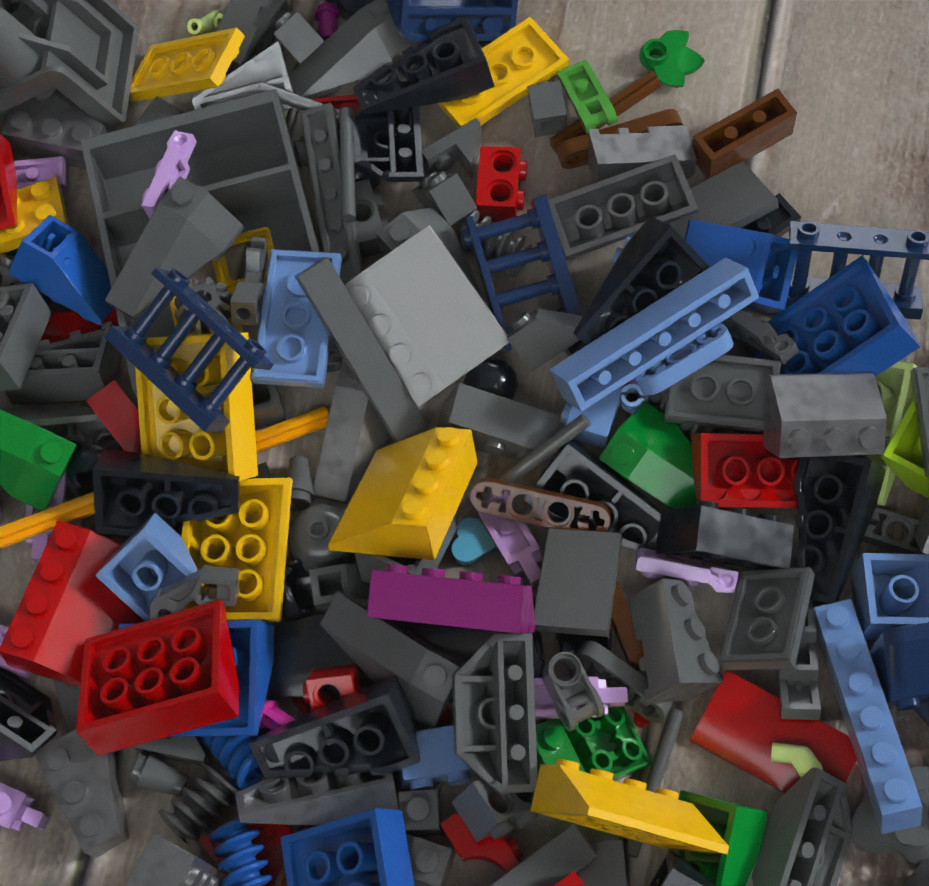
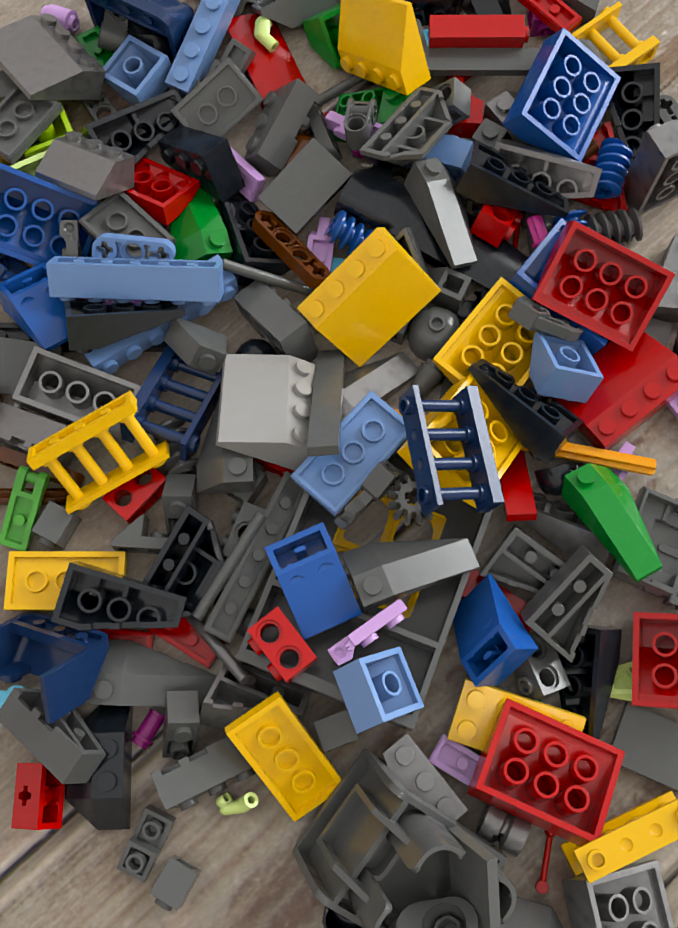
camera: 150 degrees left, 5 degrees up
magenta slope [367,564,535,634] -> none
none -> yellow fence [26,390,170,514]
none -> red brick [247,606,318,684]
none -> blue slope [264,522,362,640]
none -> blue piece [324,210,373,256]
none -> medium blue slope [333,646,424,734]

